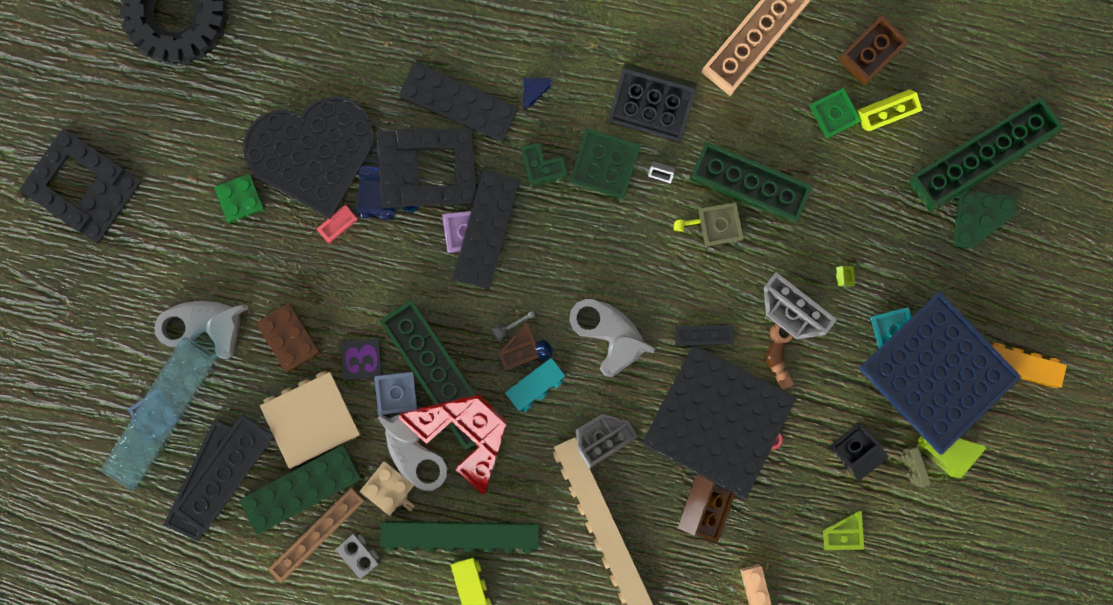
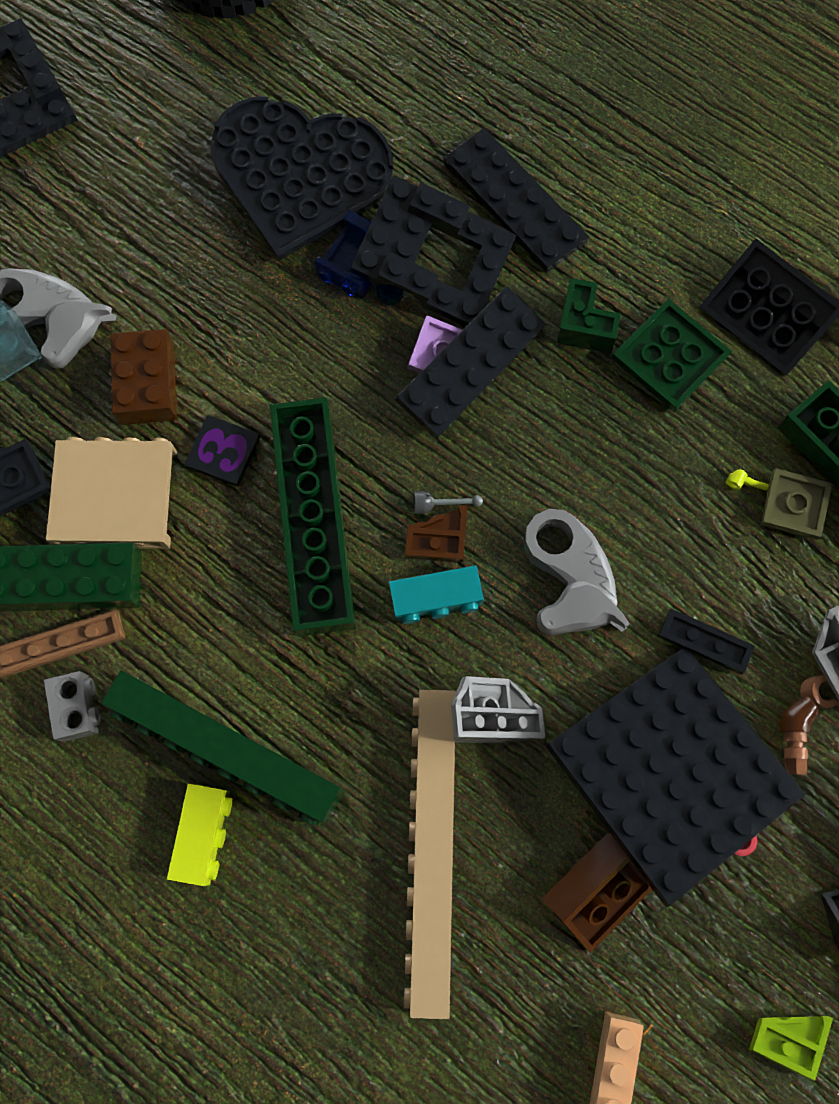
camera: 30 degrees right, 10 degrees down
green plate [214,173,265,223] -> none
coral tile [317,204,358,244] -> none
tan plate [360,461,415,516] -> none
sand blue plate [374,372,417,415] -> none
light grey animal [378,414,448,490] -> none
wing [398,395,507,495] -> none
clear blue slope [523,78,553,111] -> none
clear blue tile [535,340,552,360] -> none
light grey piece [648,161,675,183] -> none

